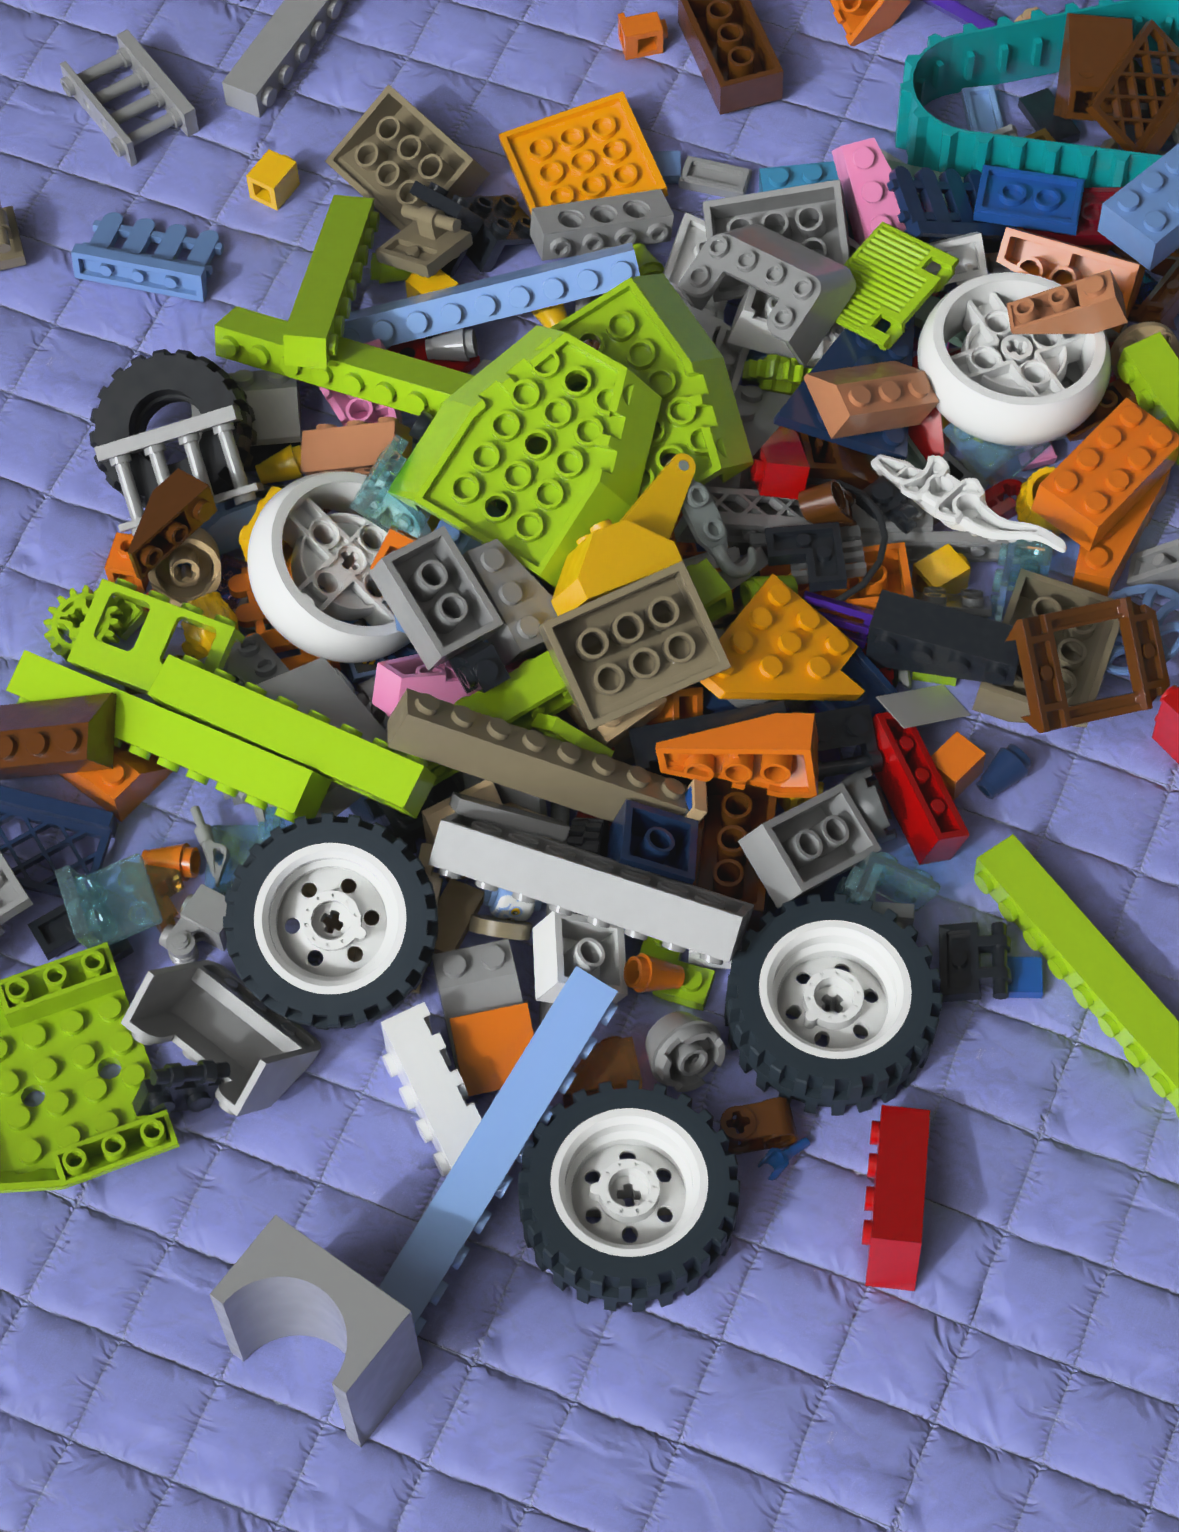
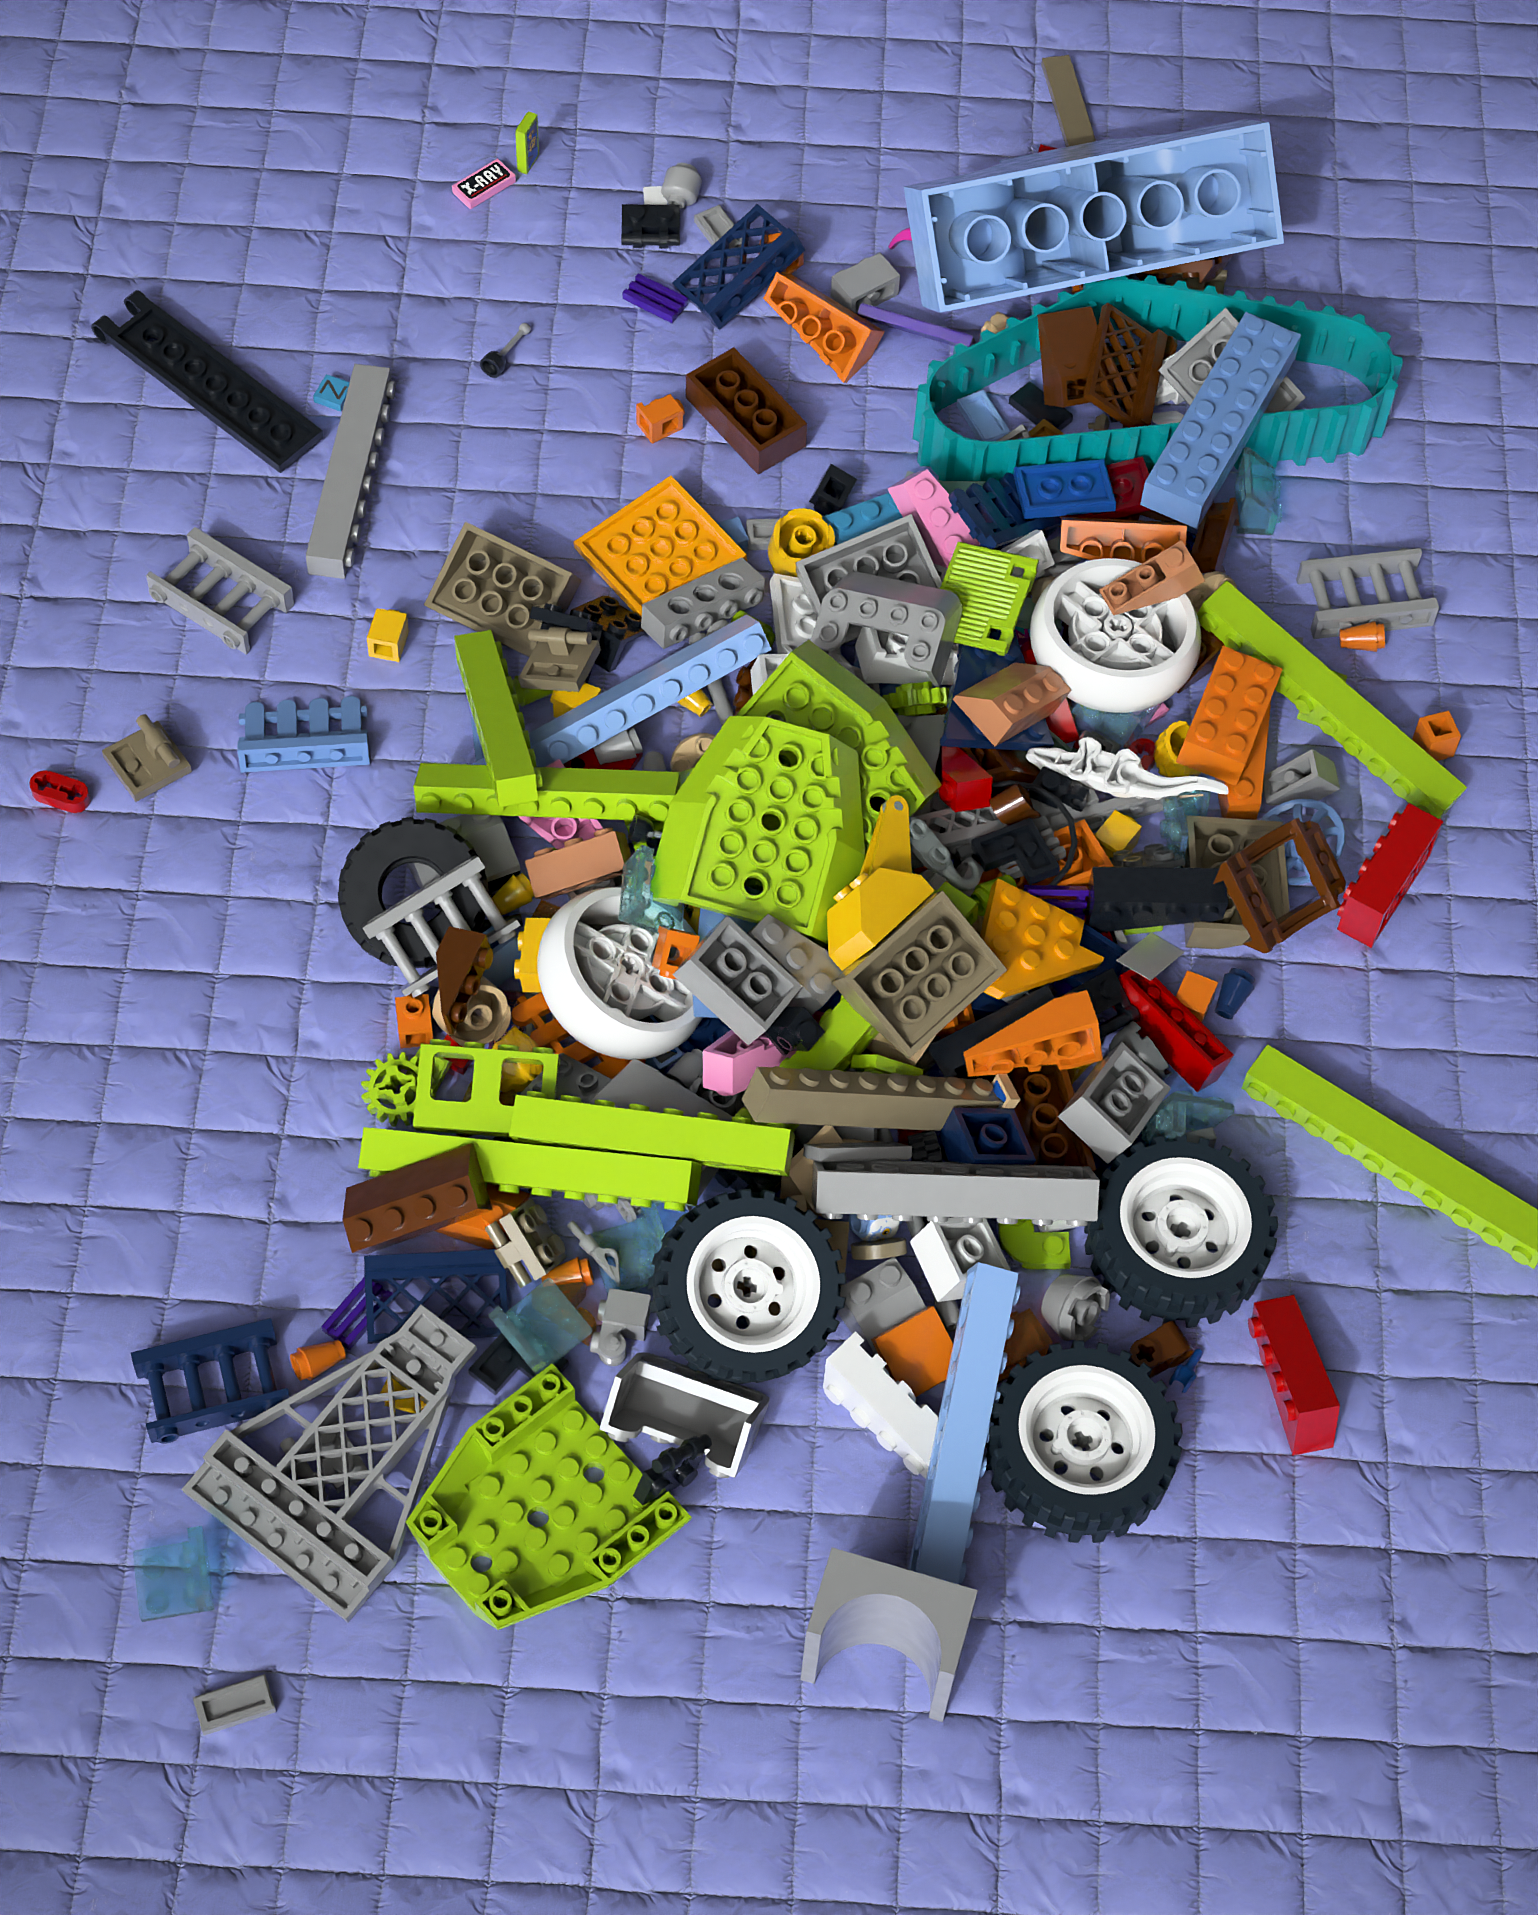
camera: 25 degrees left, 0 degrees up
orange cone [624,953,685,993] -> none
black plate [939,922,1012,1002] -> none
blue tile [1008,956,1043,999] -> none
none -> dark tan plate [485,1198,568,1288]
none -> yellow brick [768,508,835,578]
none -> black brick [809,464,857,516]

